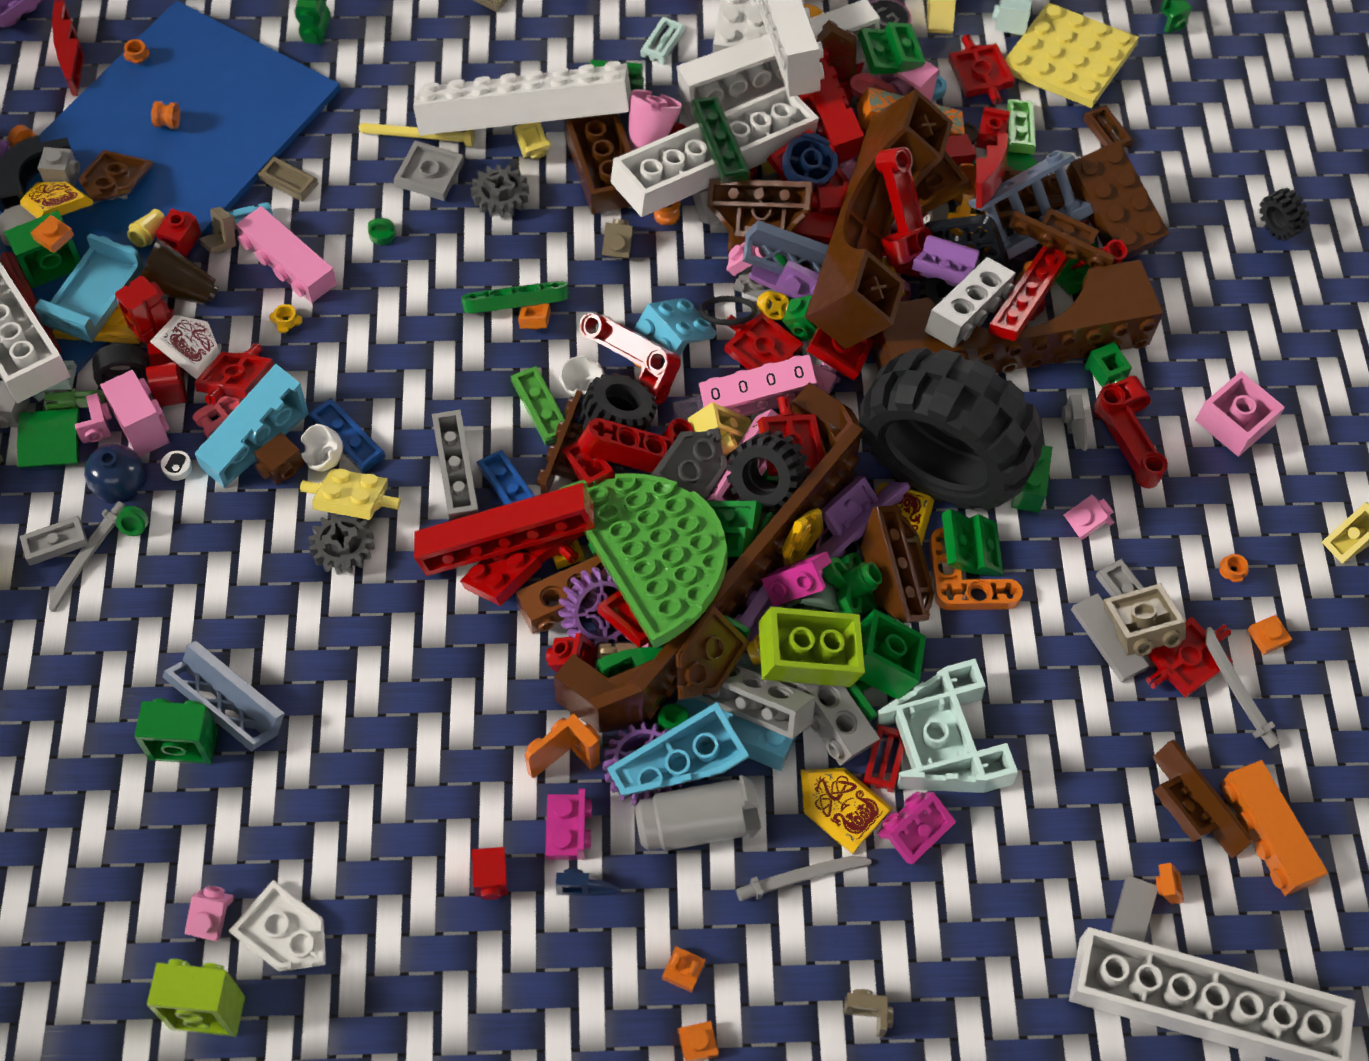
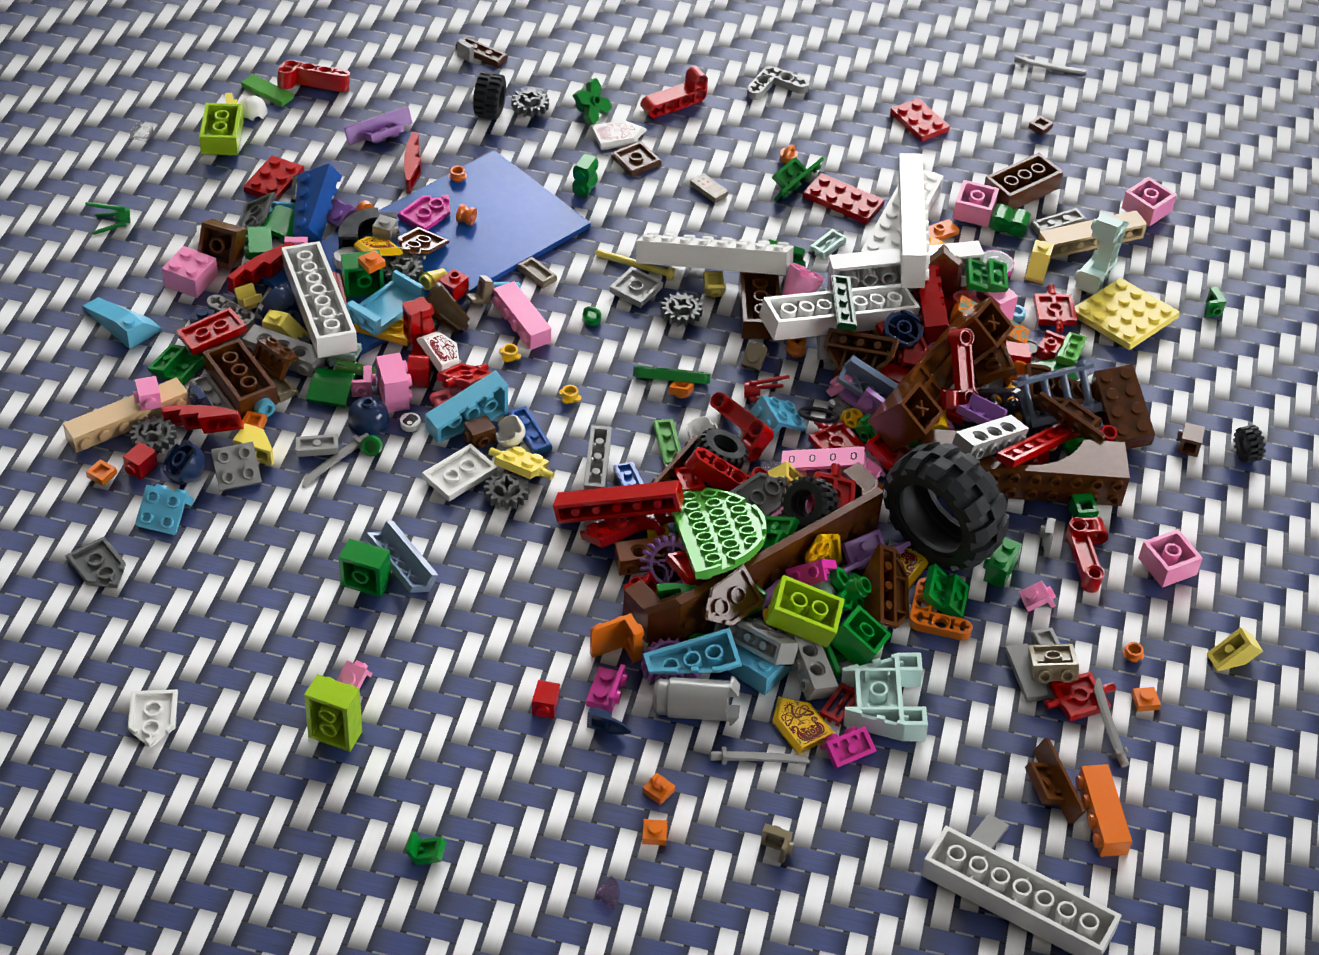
camera: 15 degrees right, 15 degrees down
black tyre [92,343,149,387] -> none
white tile [229,880,326,972] -> none
red slope [975,133,1008,208] -> none
reddish brown tile [1083,105,1134,149] -> none
orange plate [1156,863,1185,904] -> none
none -> dark grey gear [383,253,423,282]
none -> dark pink tile [397,195,451,231]
none -> white plate [422,444,497,501]
none -> yellow plate [559,385,581,404]
none -> red plant [744,375,790,402]
none -> brick [1176,422,1205,457]

